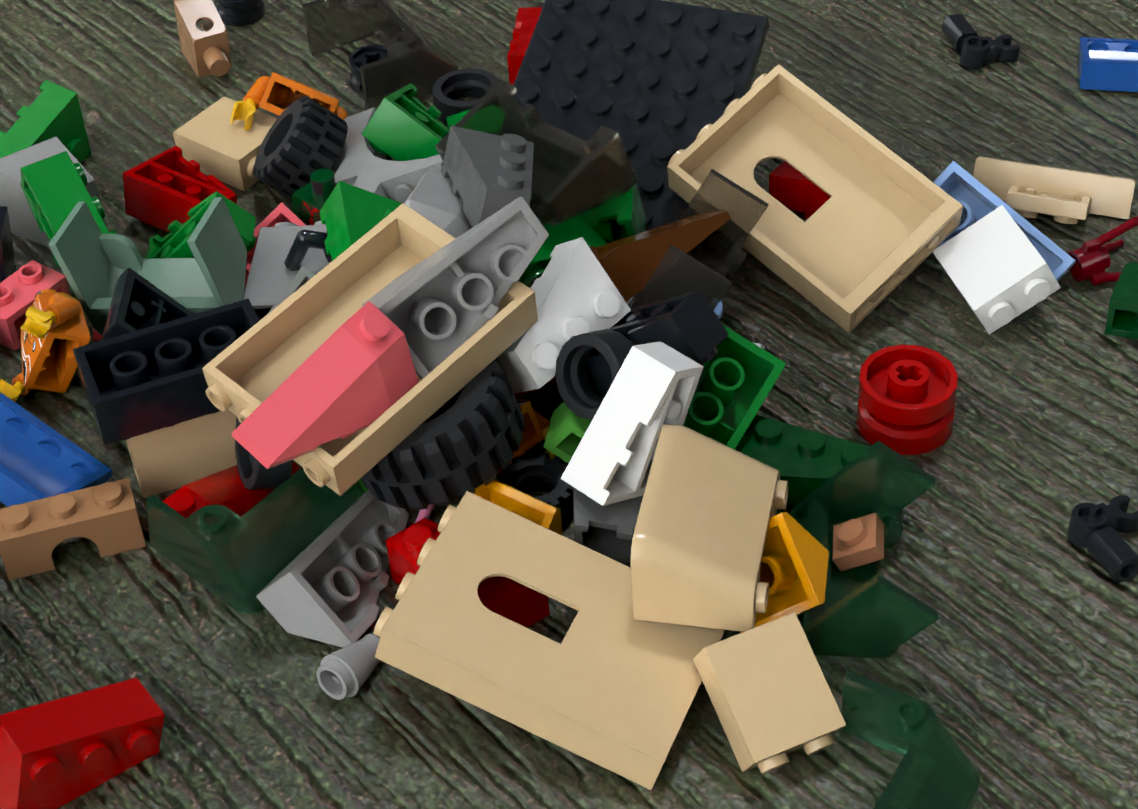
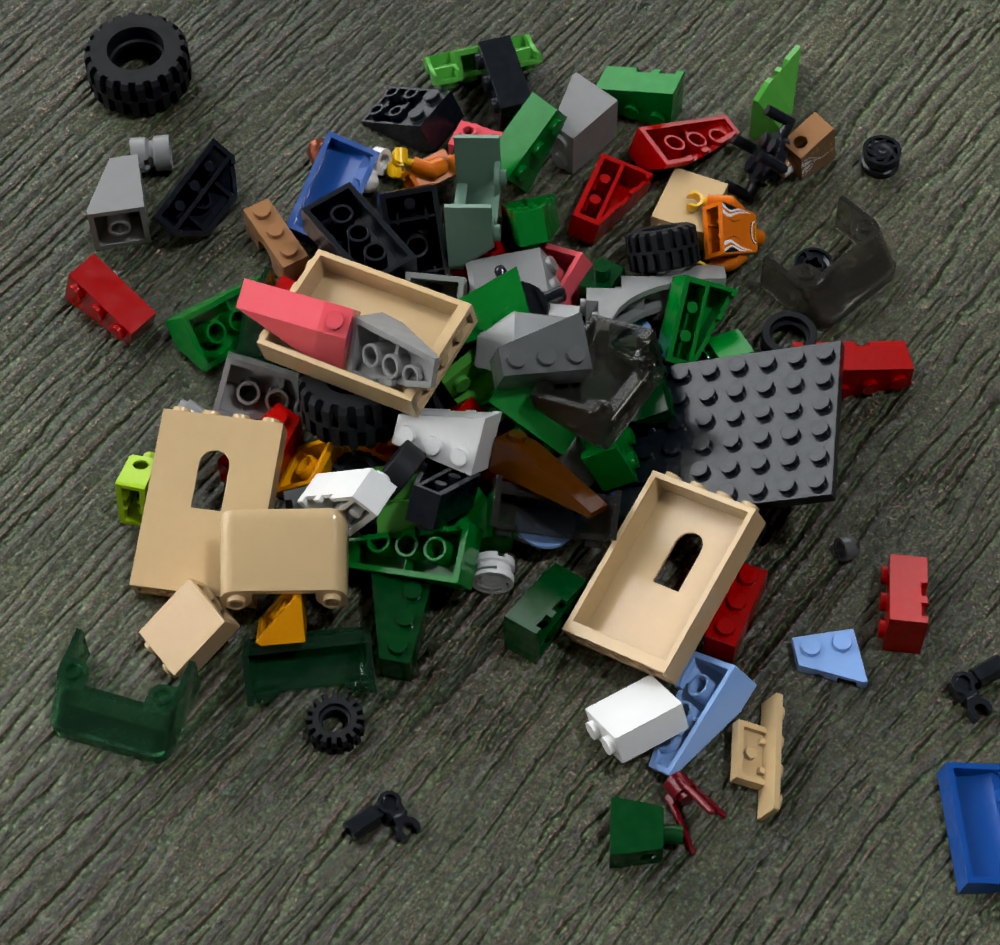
camera: 75 degrees right, 15 degrees up
nougat plate [832,512,884,571] -> none
red wheel [857,344,958,455] -> none
none -> lime torso [115,452,155,526]
none -> green wedge [165,270,276,372]
none -> black tyre [306,692,365,755]
none -> dark green wedge [502,563,587,664]
none -> red wedge [627,114,740,171]
none -> black plate [724,104,796,202]
none -> bright green wedge [749,45,801,140]
none -> light blue wing [791,629,868,688]
none -> red wedge [877,554,928,654]

